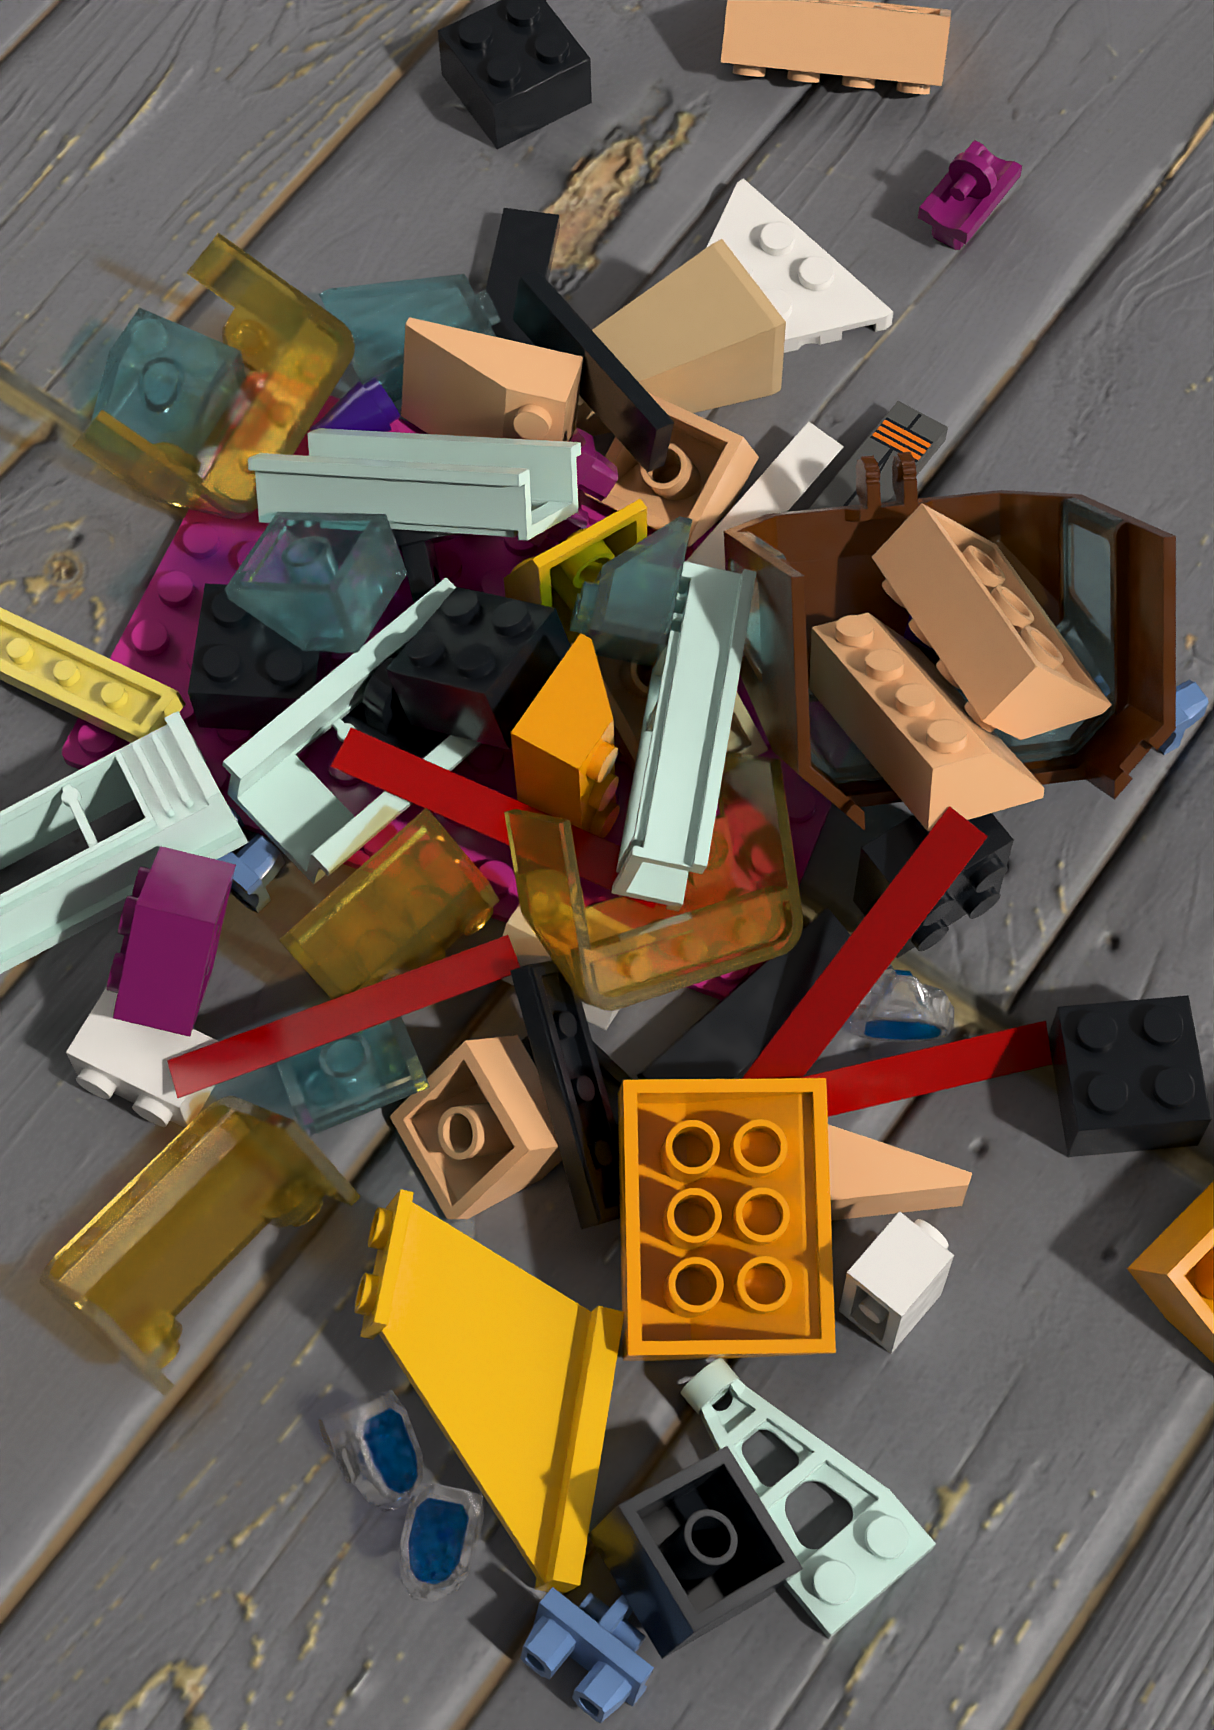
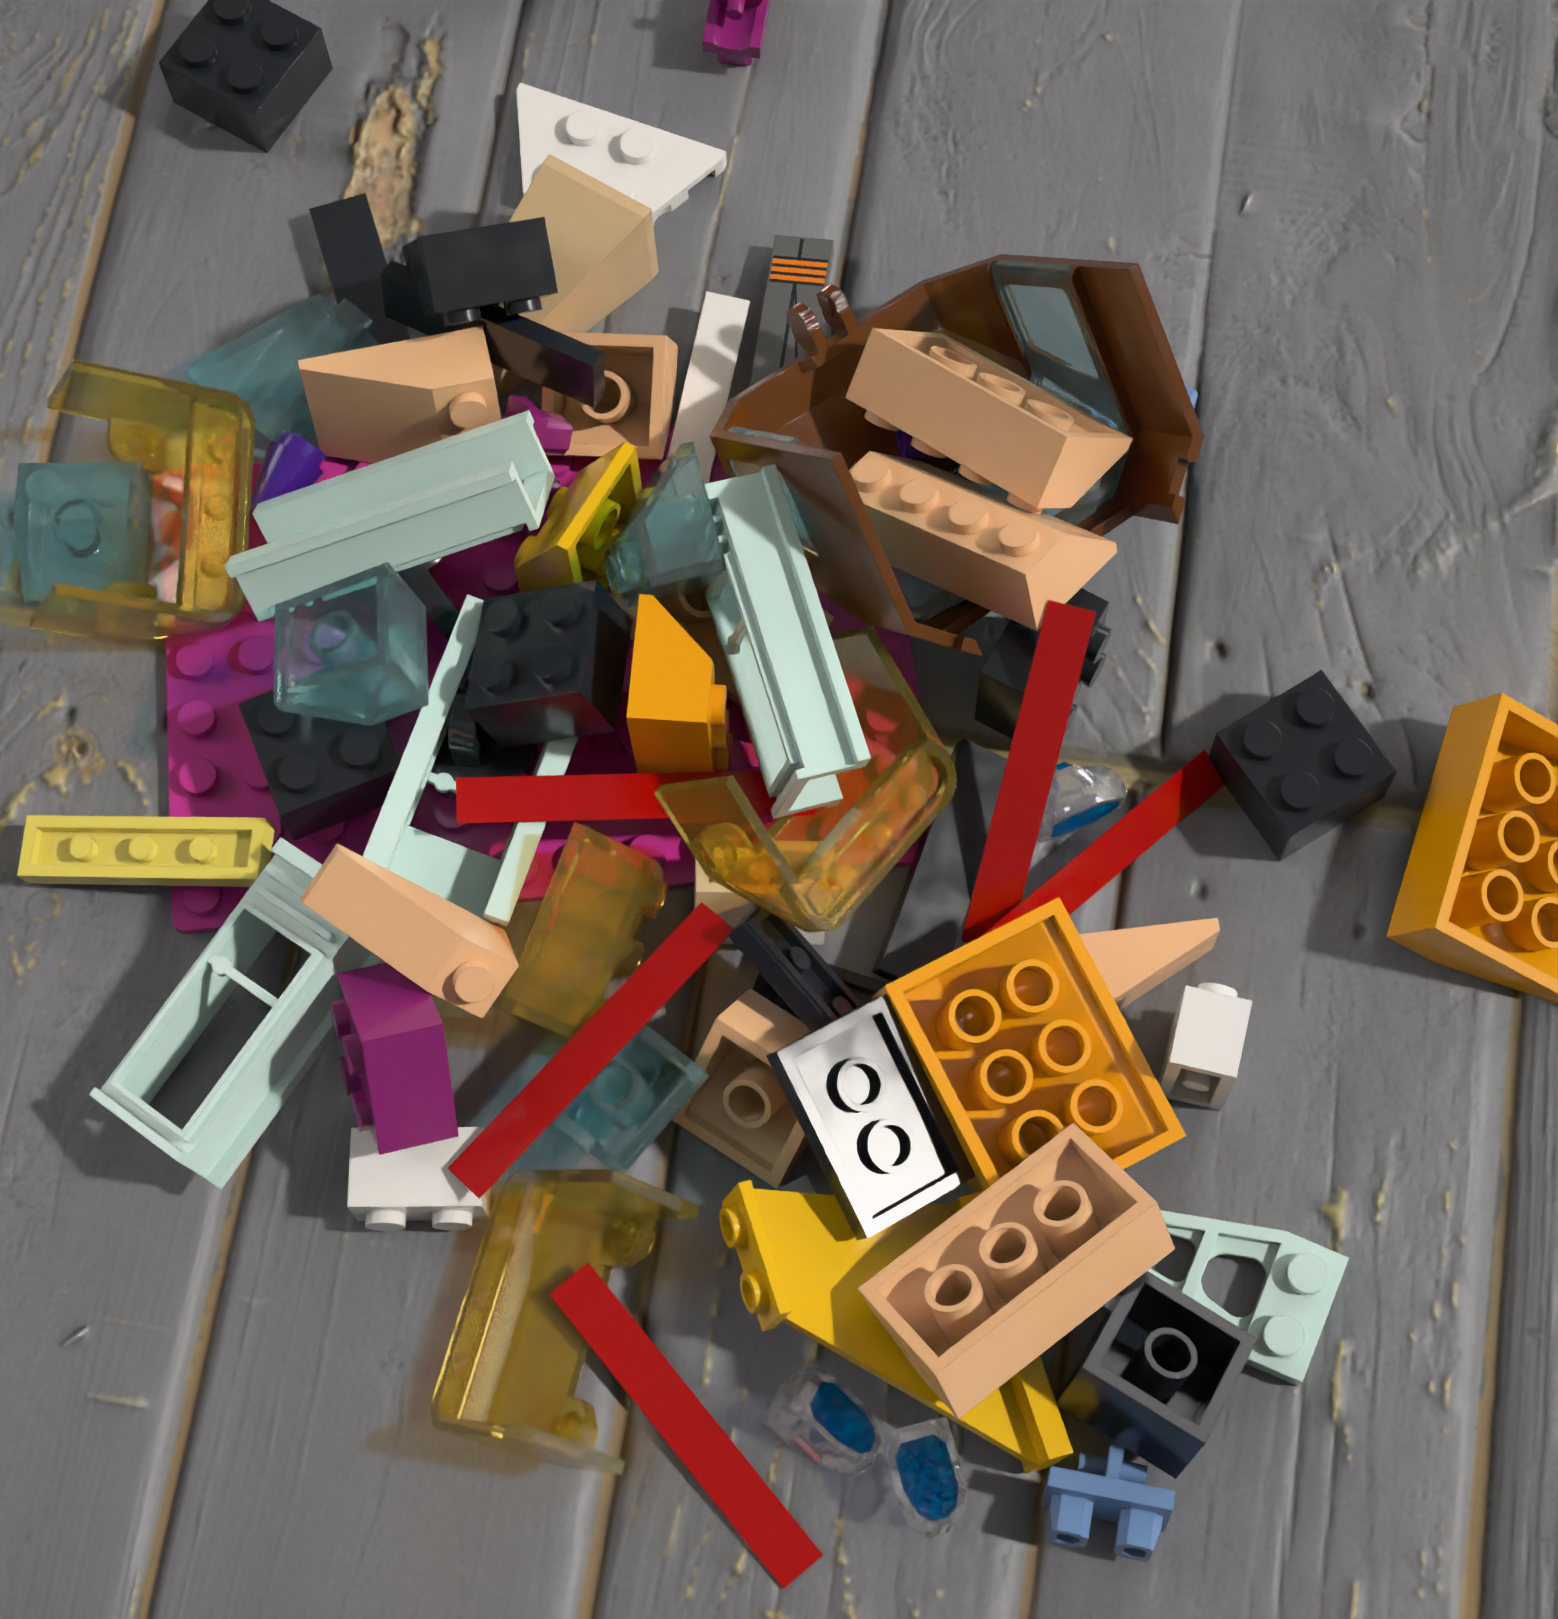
camera: 25 degrees left, 5 degrees up
none -> light nougat slope [301,844,519,1019]
none -> black slope [402,217,558,326]
none -> red sticker [549,1262,823,1589]
none -> plate [766,994,976,1240]
none -> light nougat slope [858,1123,1175,1419]

